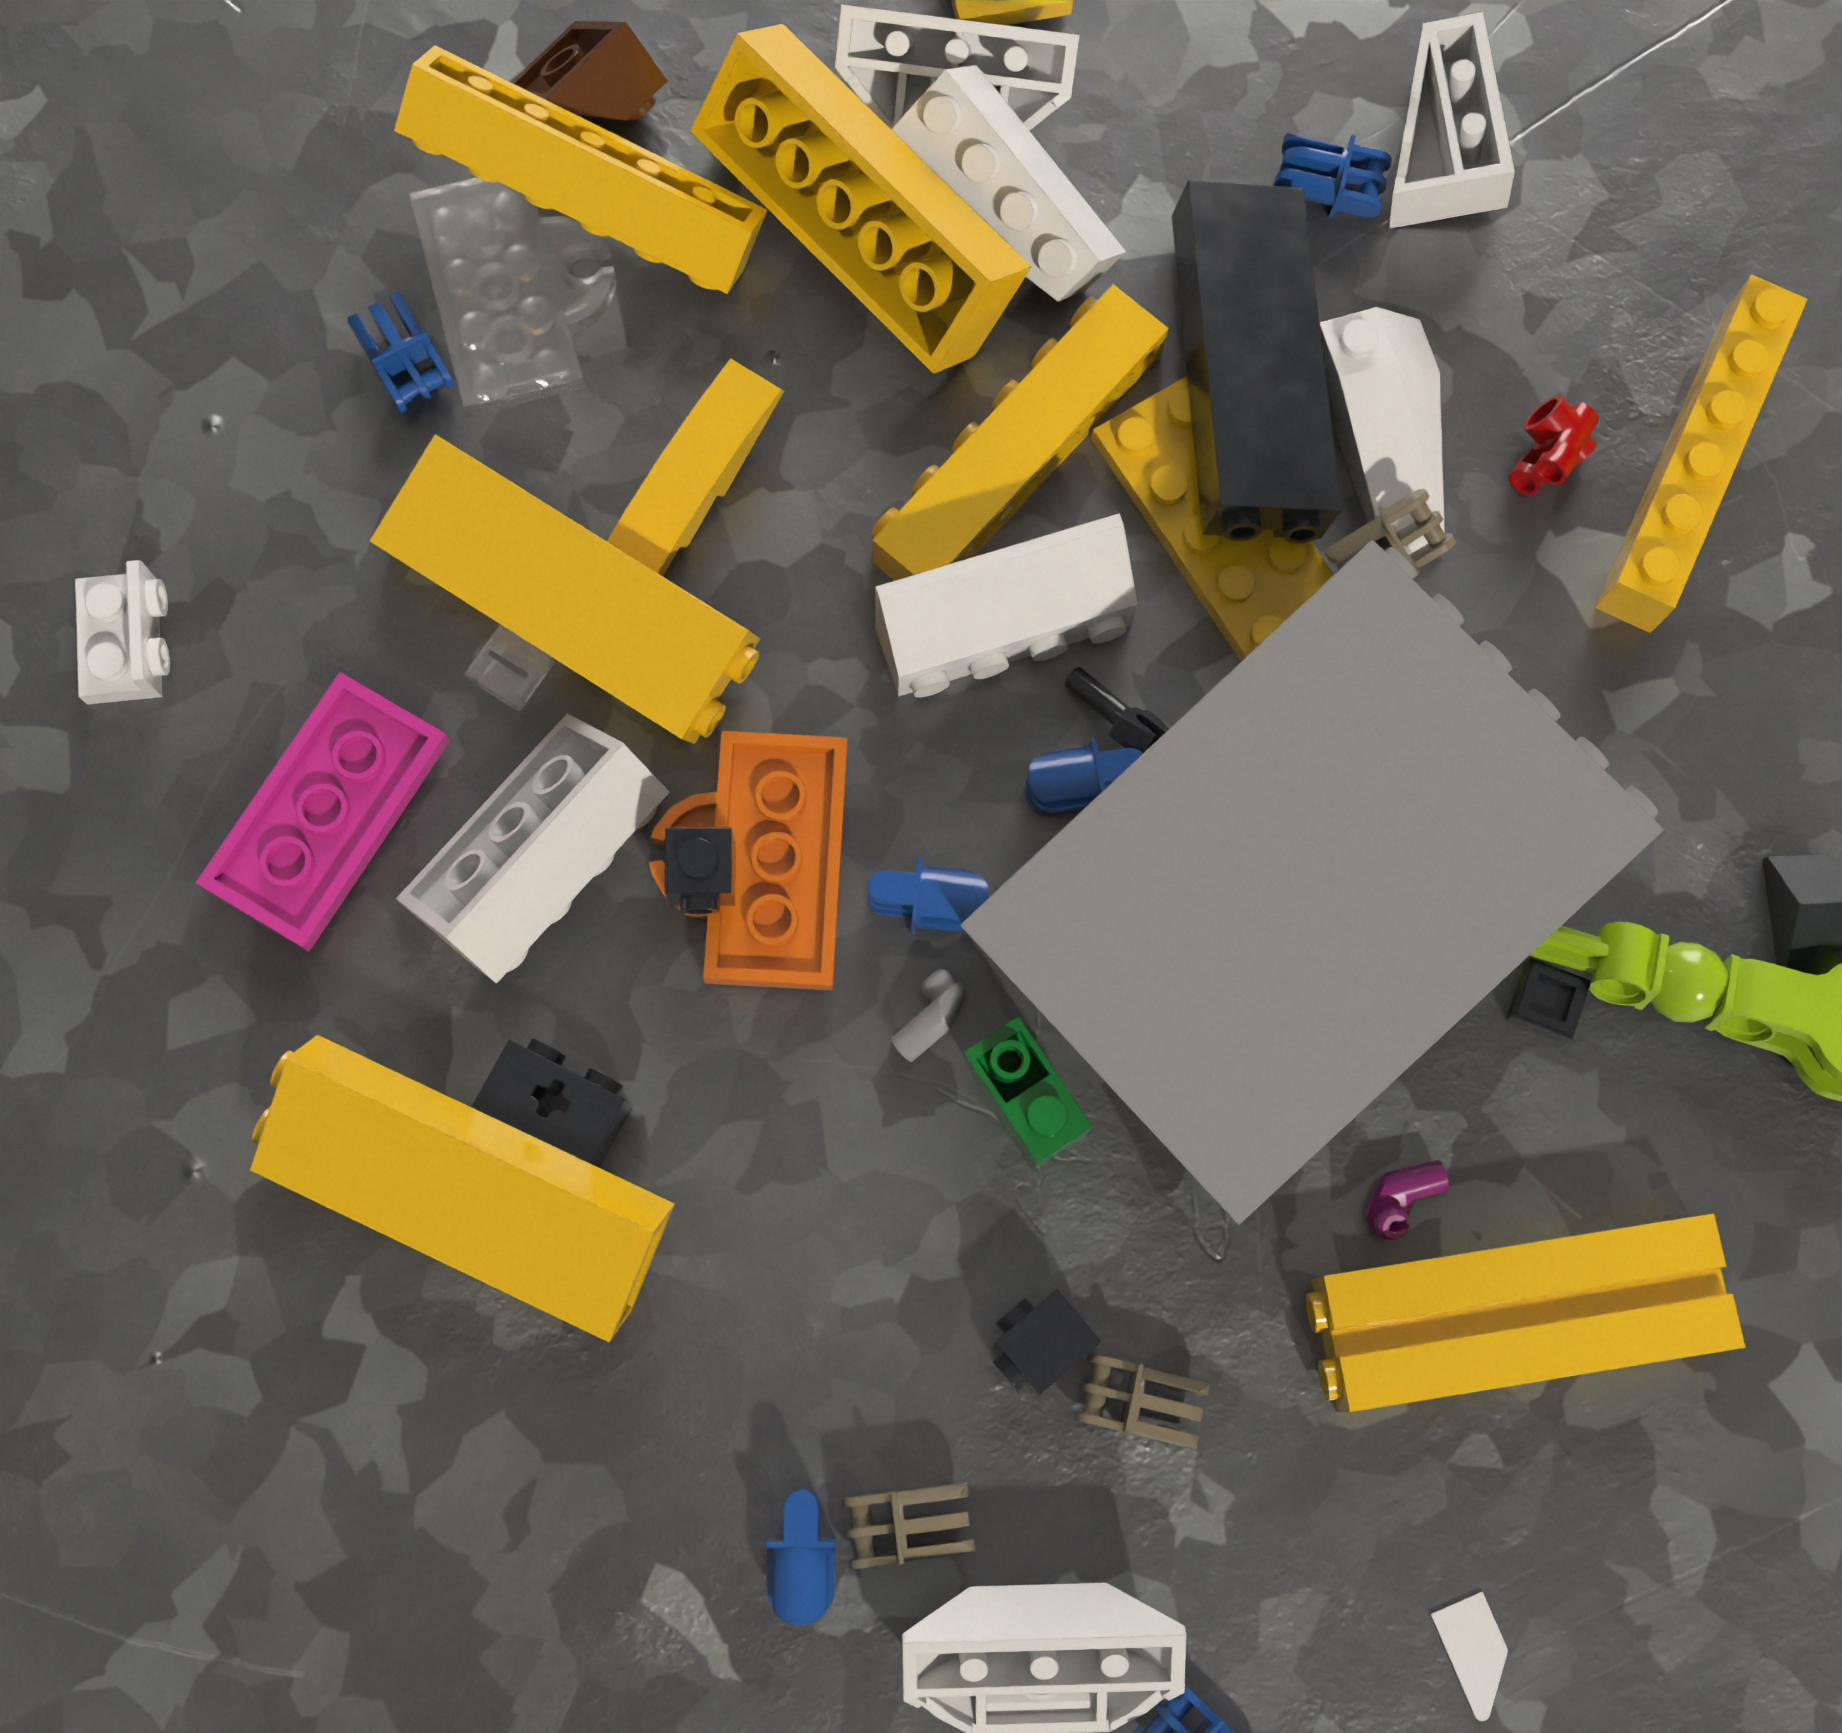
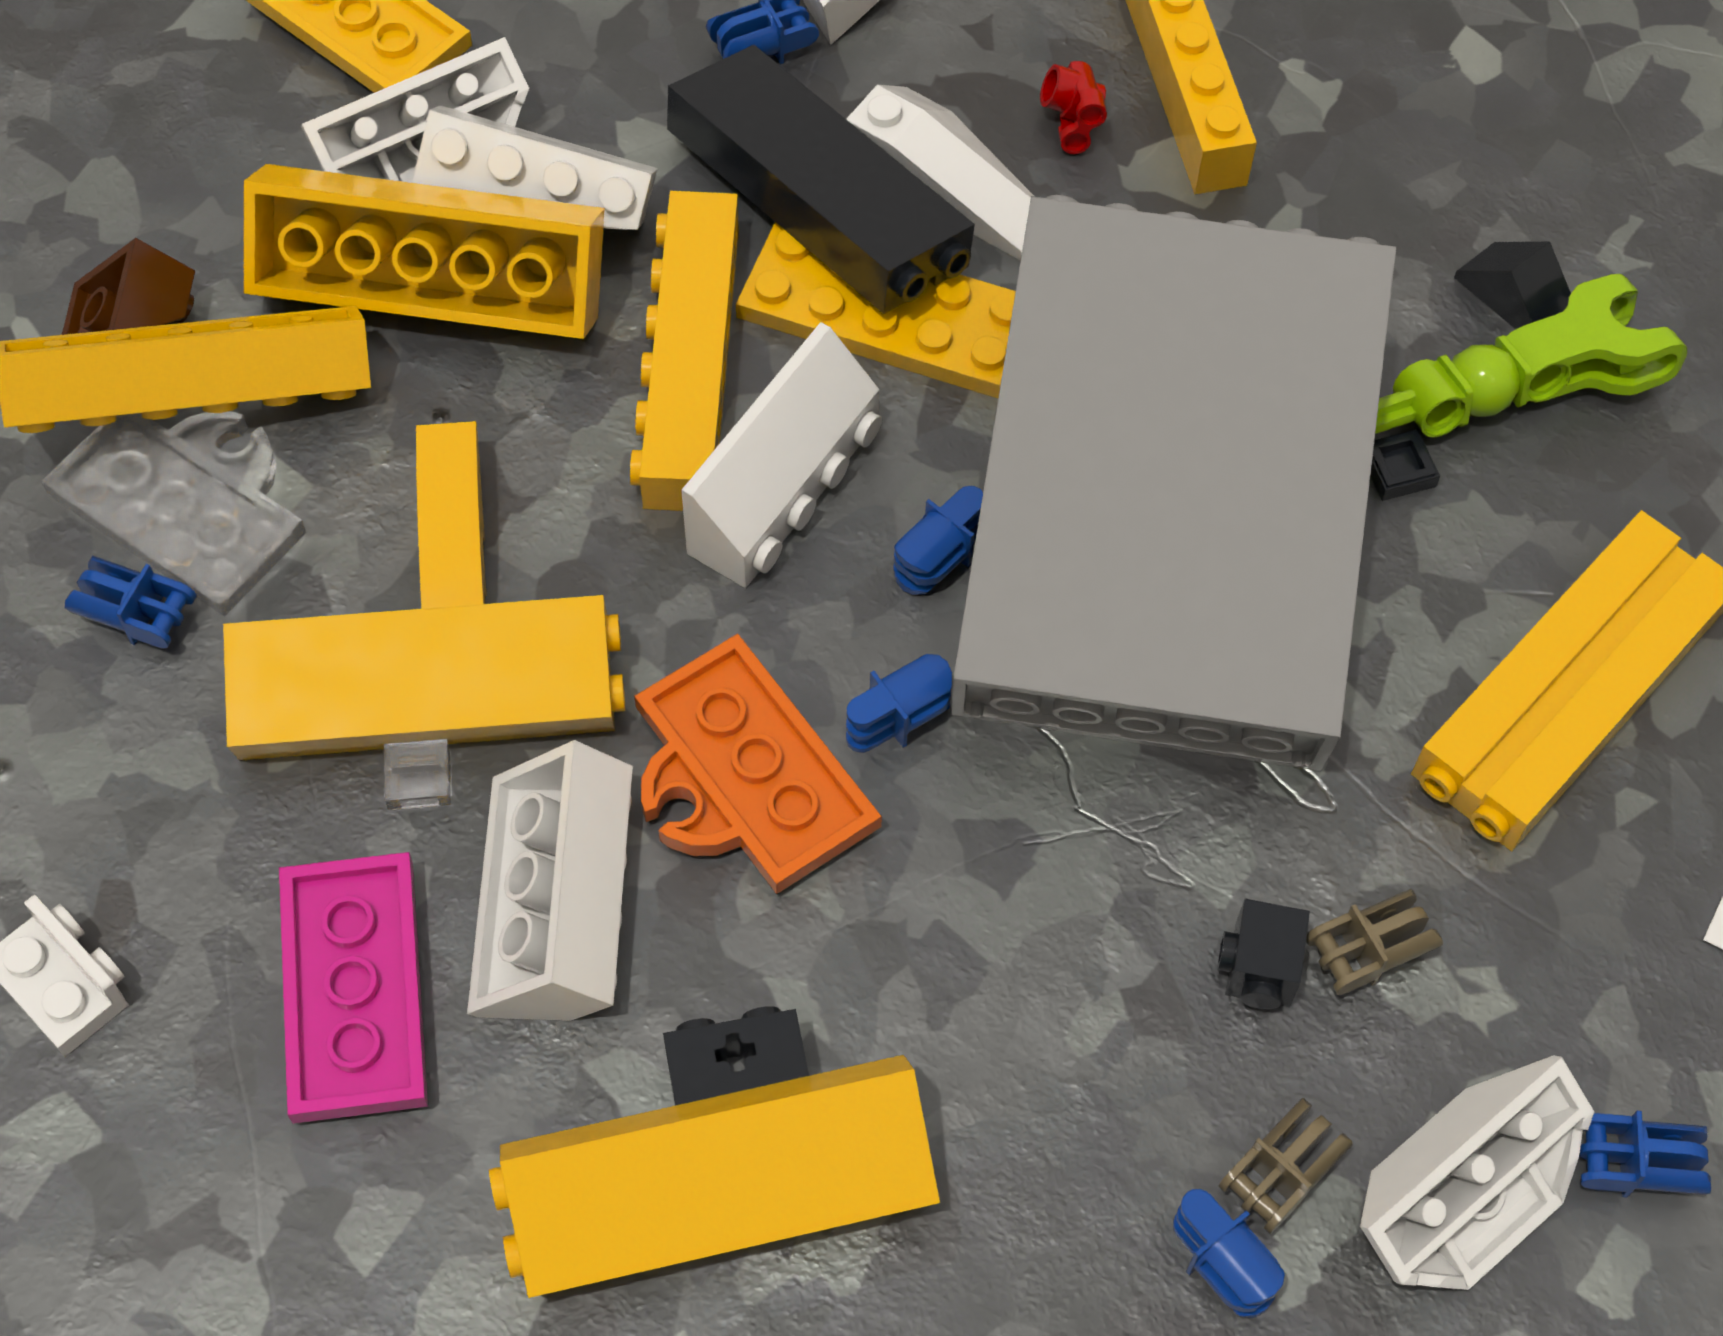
camera: 35 degrees left, 15 degrees down
black brick [665,827,736,914] -> none
light grey arm [891,969,965,1062] -> none
green slope [963,1016,1093,1171] -> none
black bar [1065,667,1169,753] -> none
dark tan arm [1323,489,1456,574] -> none
magenta arm [1366,1160,1449,1240] -> none

